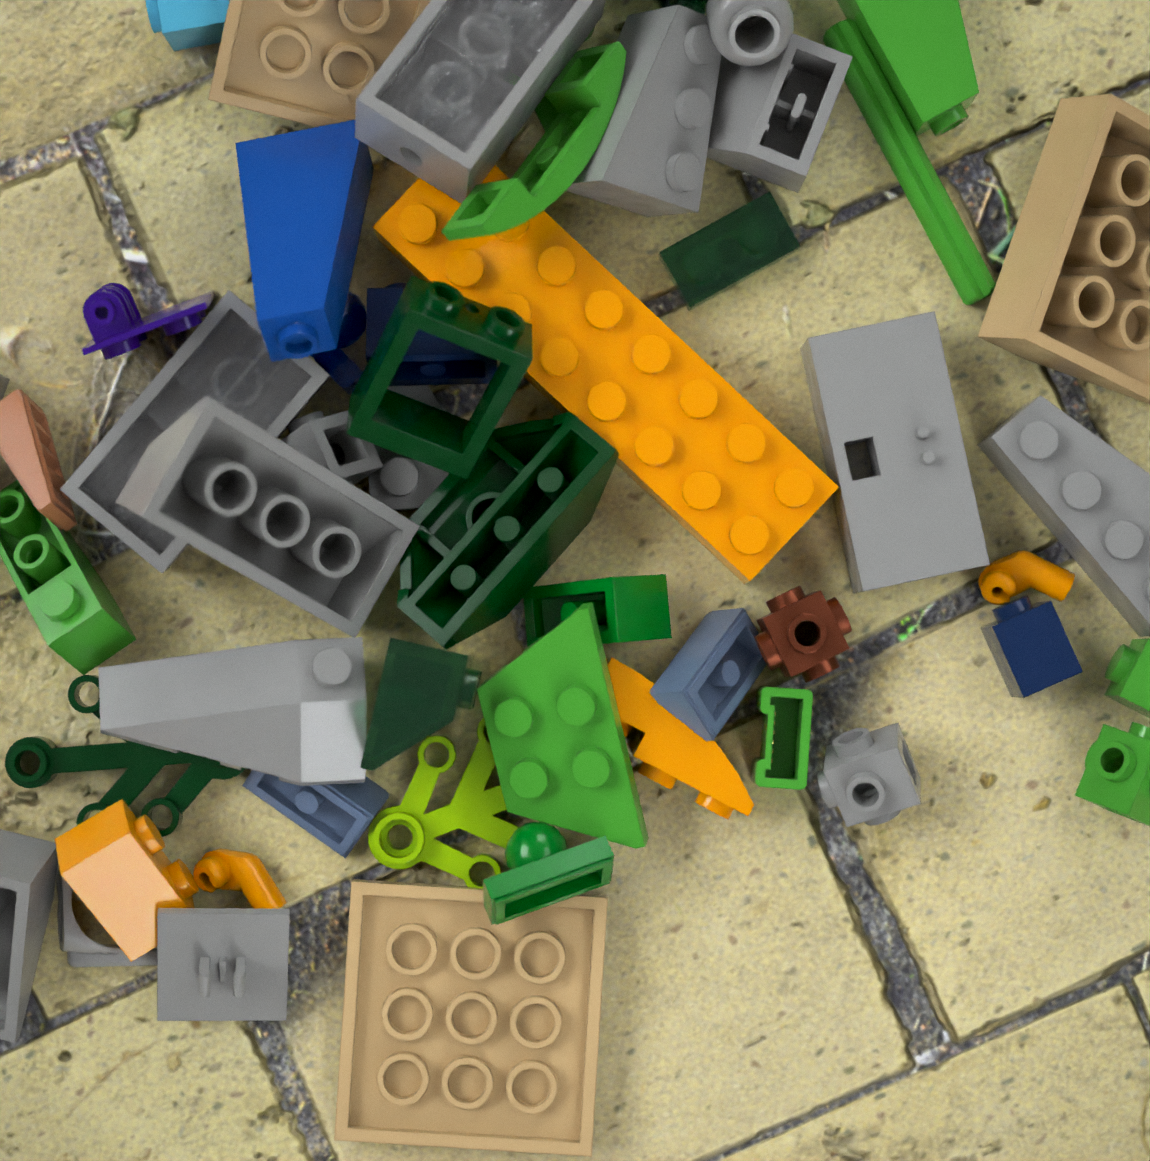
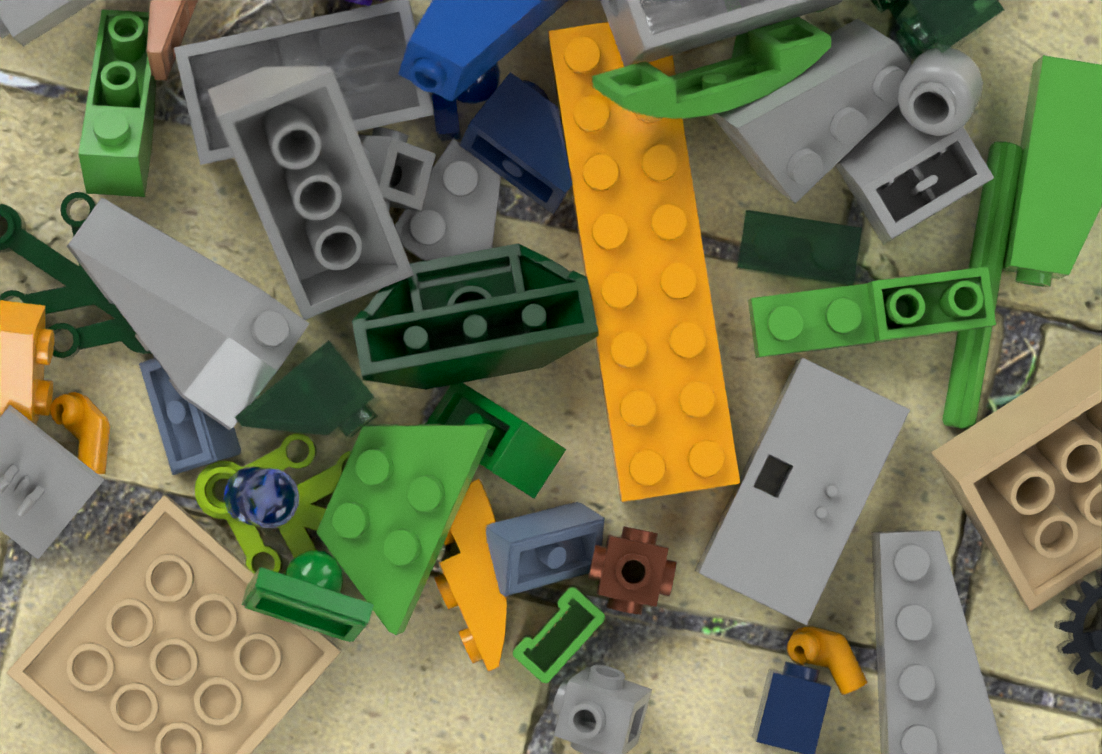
camera: 35 degrees right, 0 degrees up
dark green window [346,275,533,479] -> none
none -> wheel [224,466,299,528]
none -> bright green slope [748,266,996,358]

